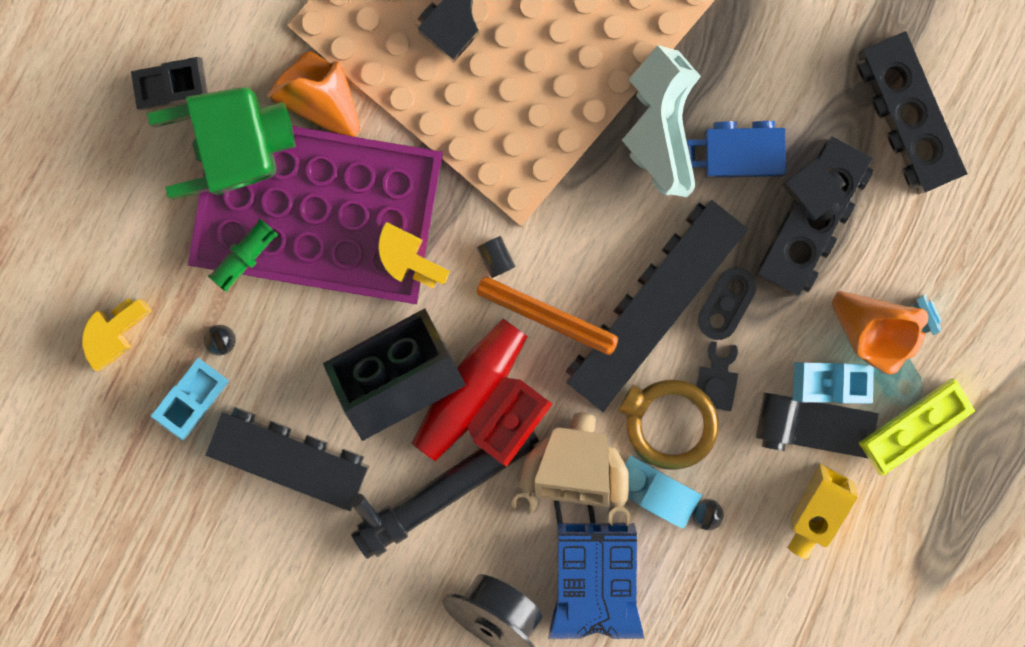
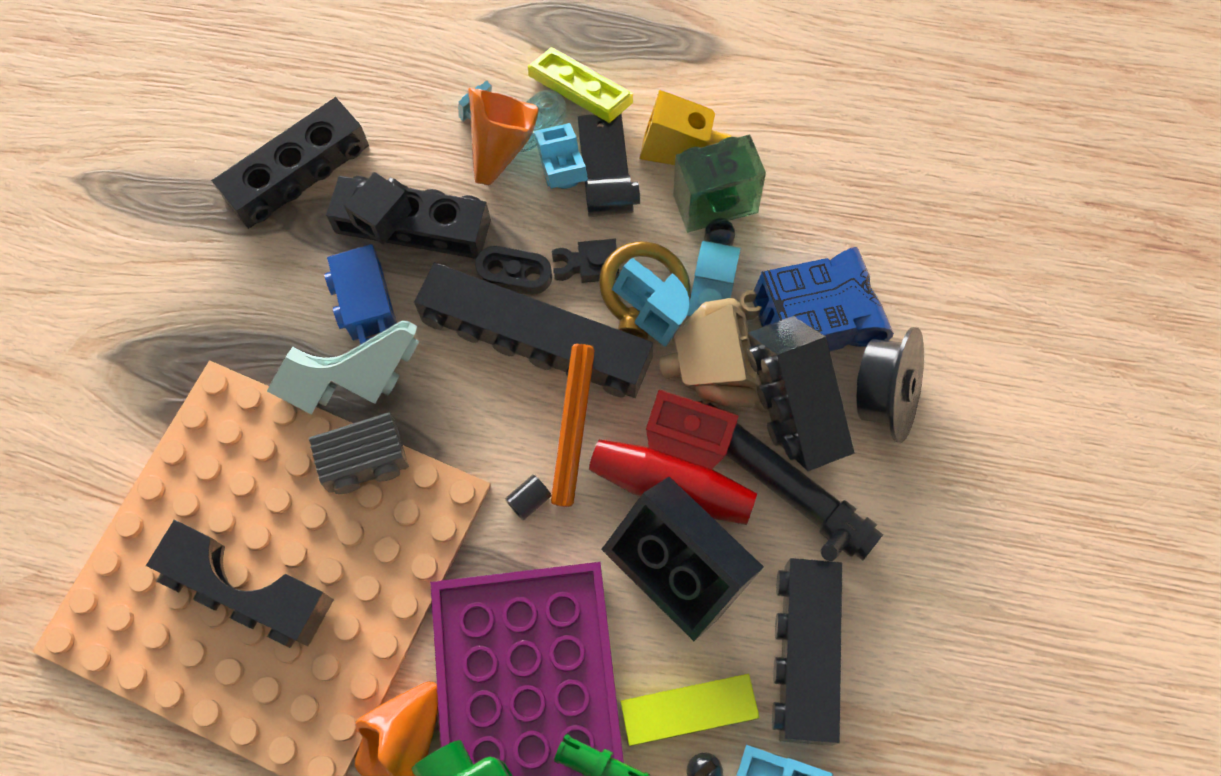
camera: 100 degrees left, 20 degrees down
yellow brick [379,222,451,288] -> none
none -> dark grey brick [309,412,409,494]
none -> medium azure brick [612,258,690,347]
none -> neon yellow tile [620,673,760,747]
none -> clear green brick [673,134,766,233]
none -> black brick [747,316,855,471]

